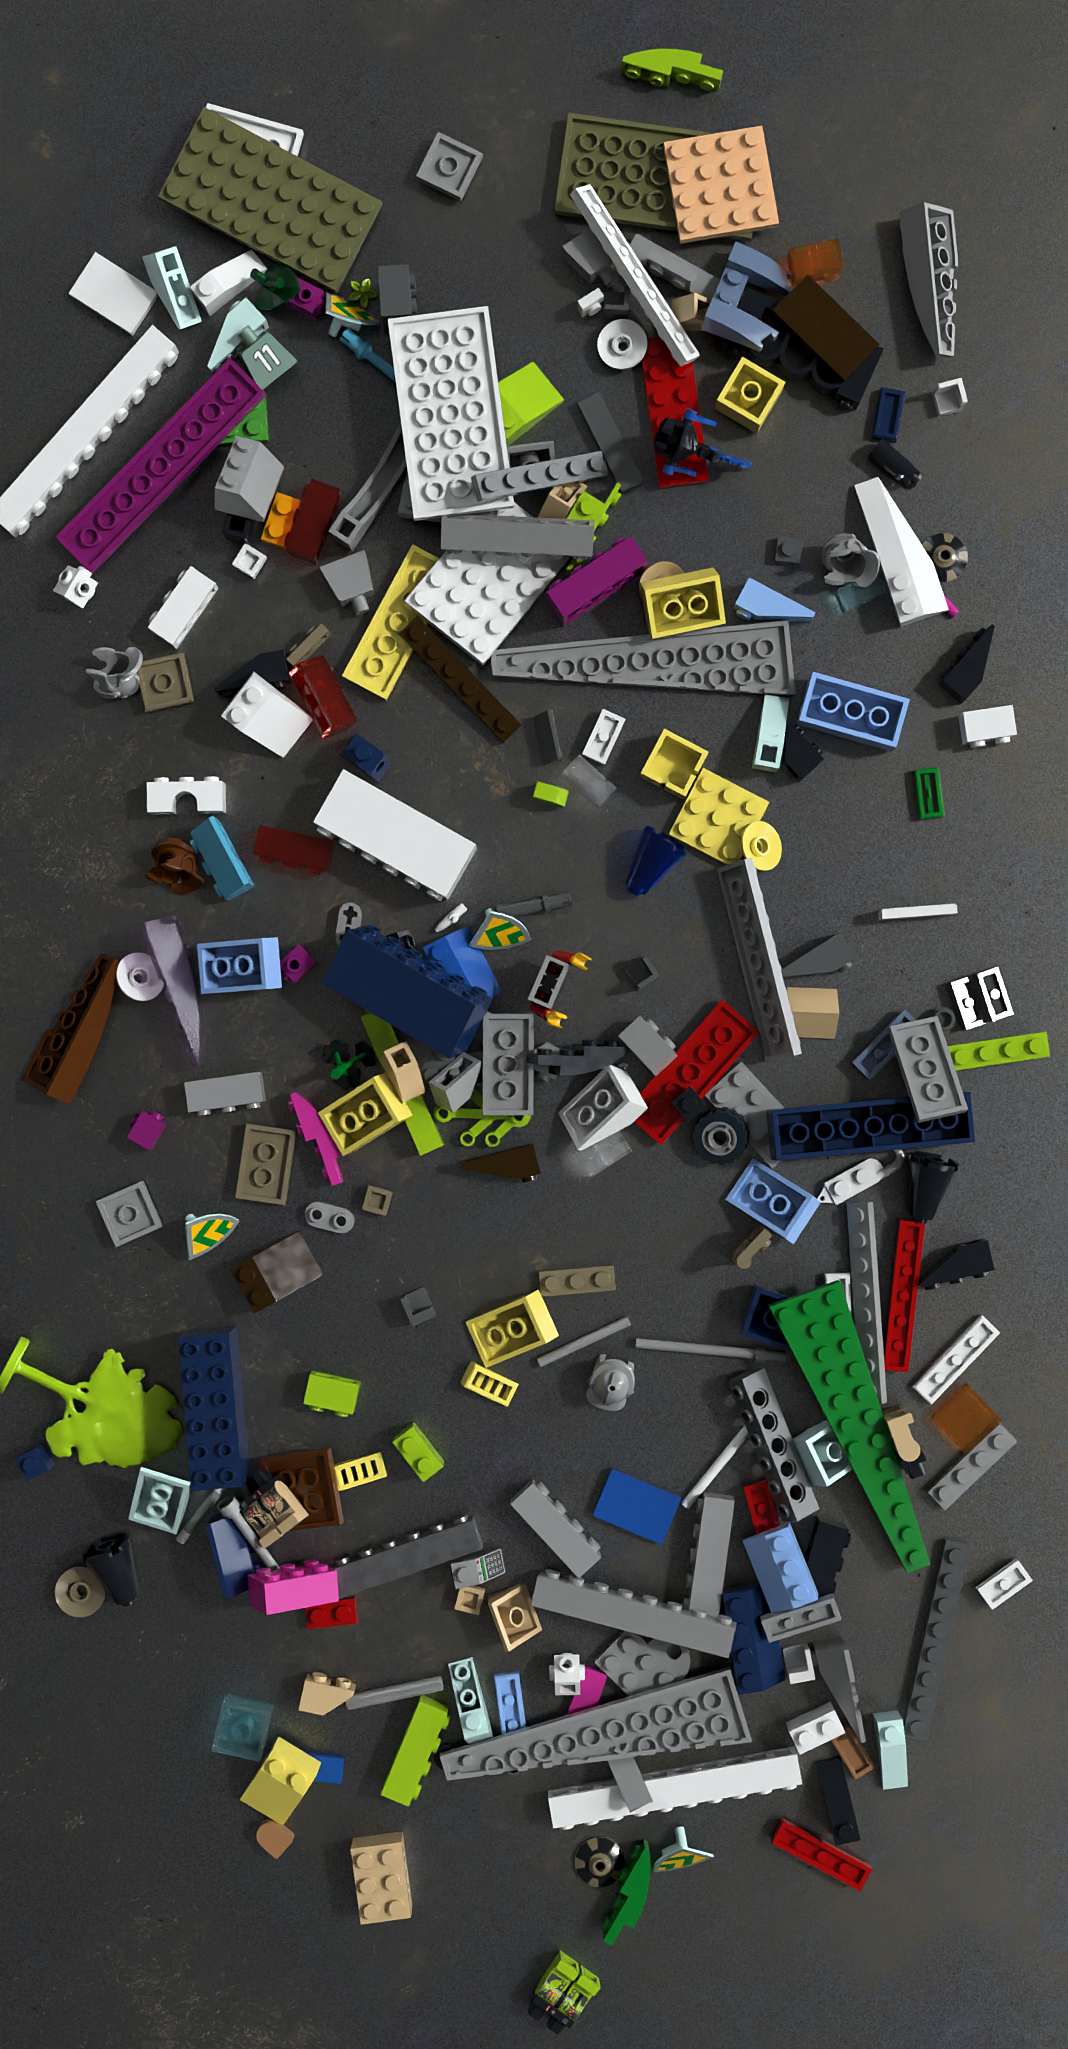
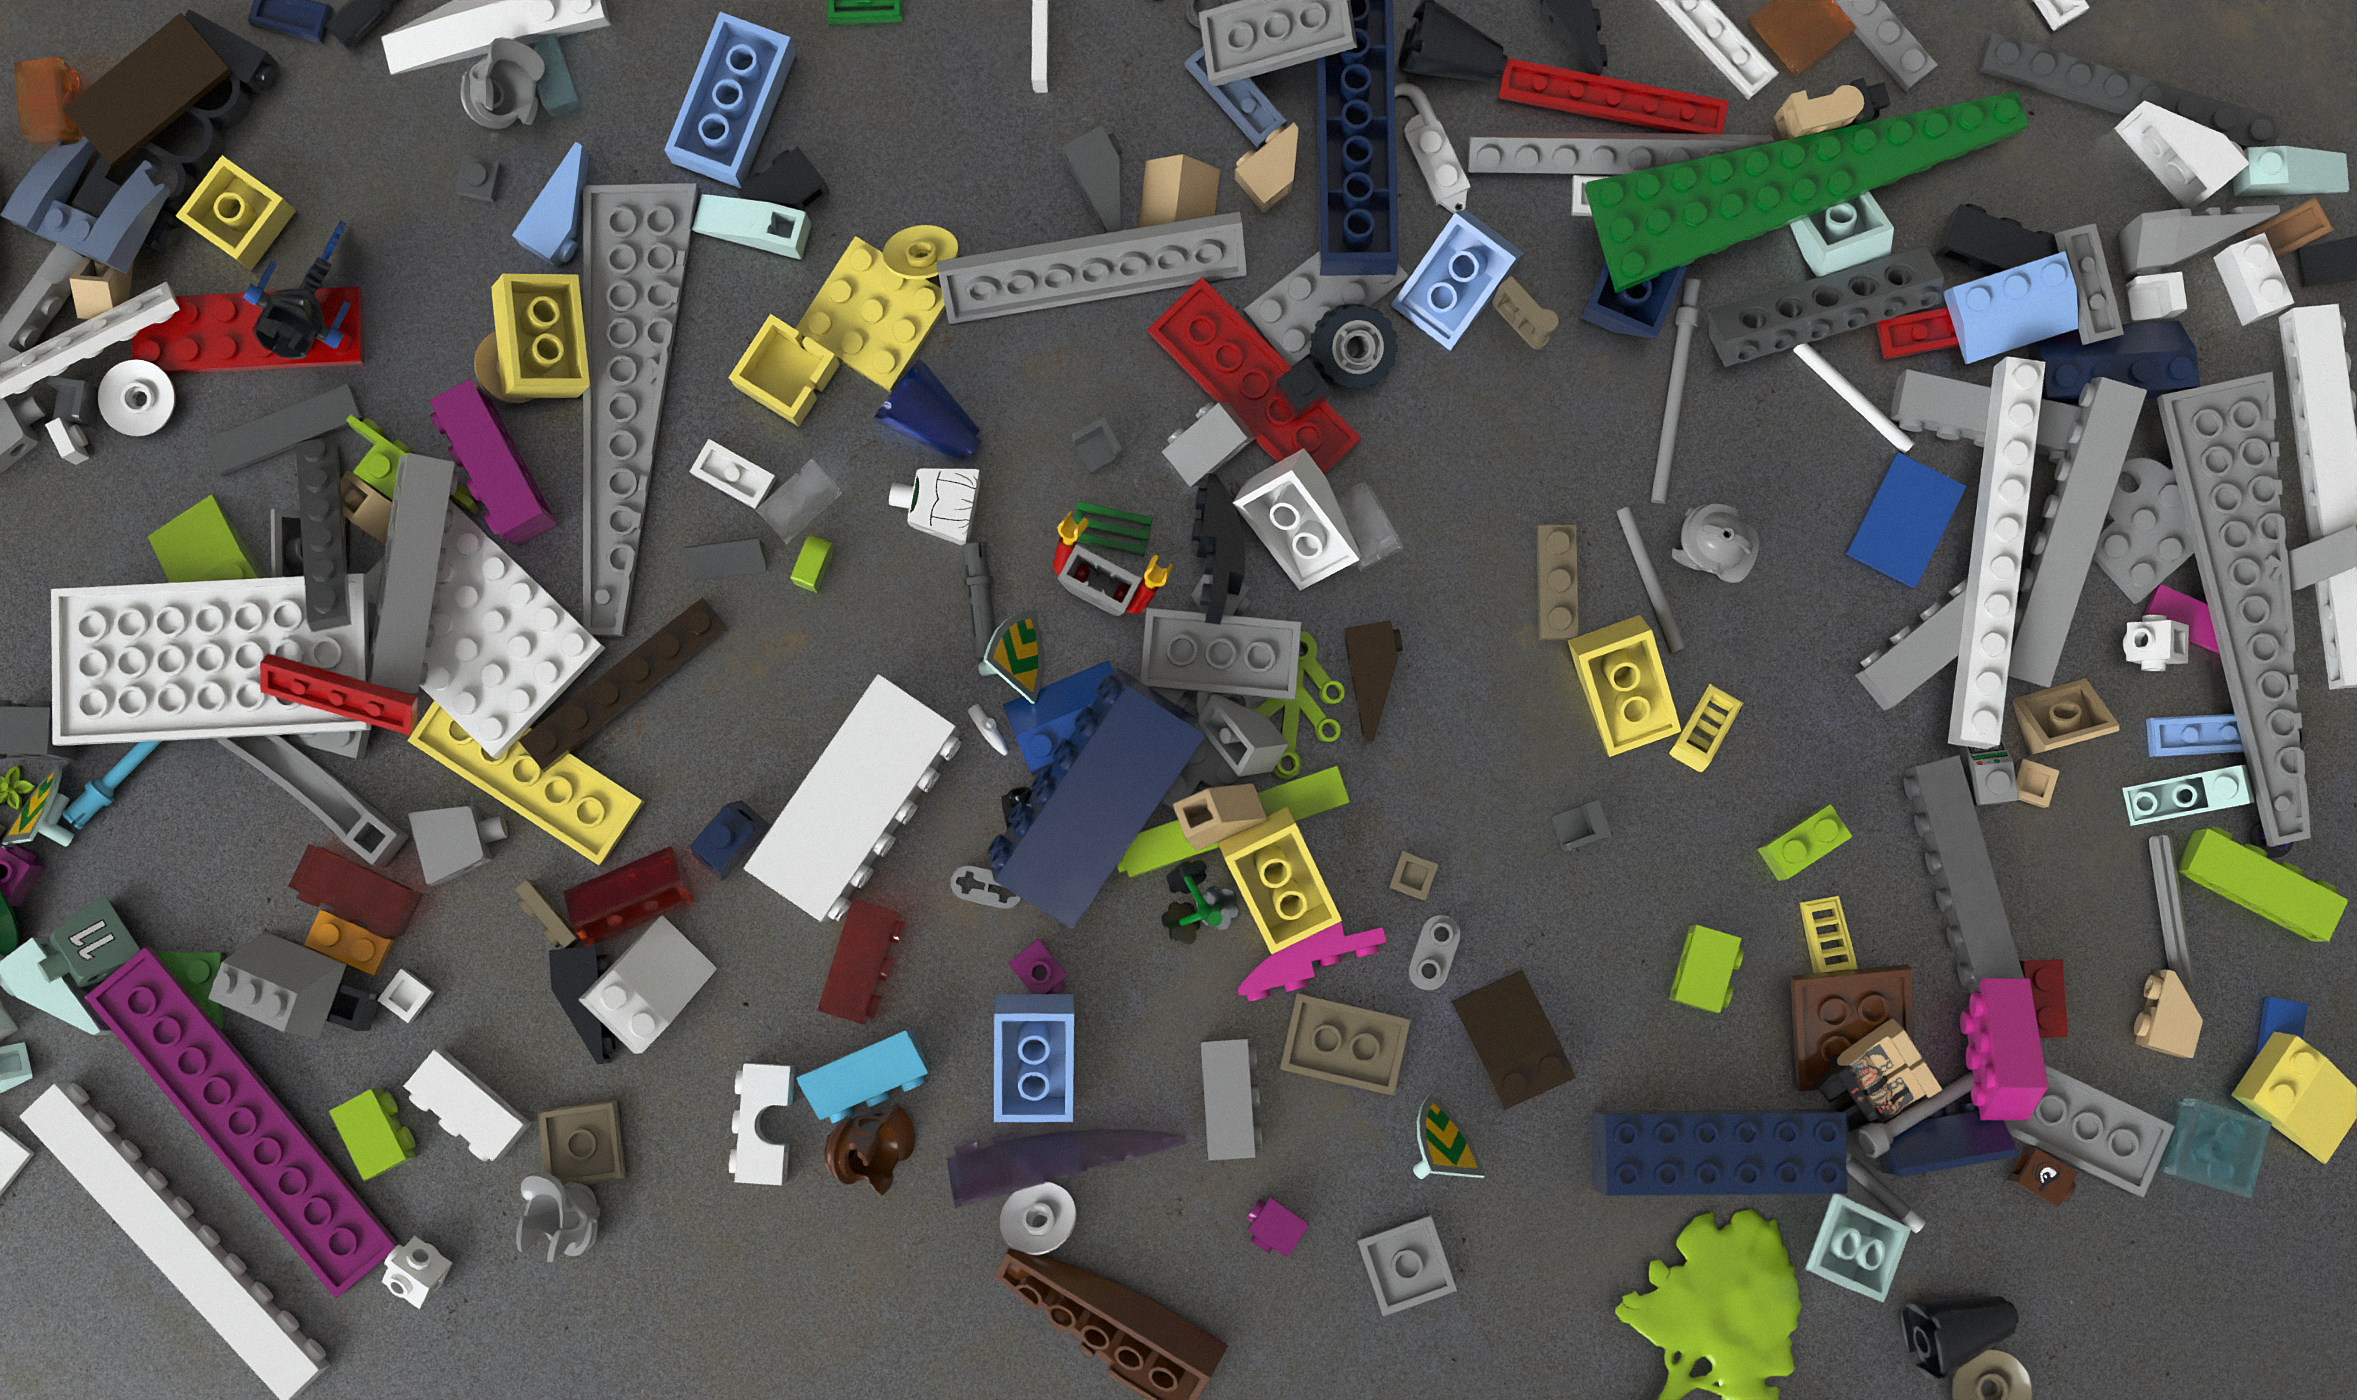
camera: 80 degrees left, 5 degrees down
none -> red plate [260,653,418,736]
none -> lime brick [329,1088,416,1181]
none -> white torso [889,468,982,545]
none -> green tile [1074,501,1153,556]
none -> tan slope [1235,123,1299,213]
none -> white brick [1948,356,2046,749]
none -> light grey plate [2004,1065,2175,1197]
none -> reddish brown brick [2007,1146,2078,1207]
none -> white slope [2114,101,2250,211]

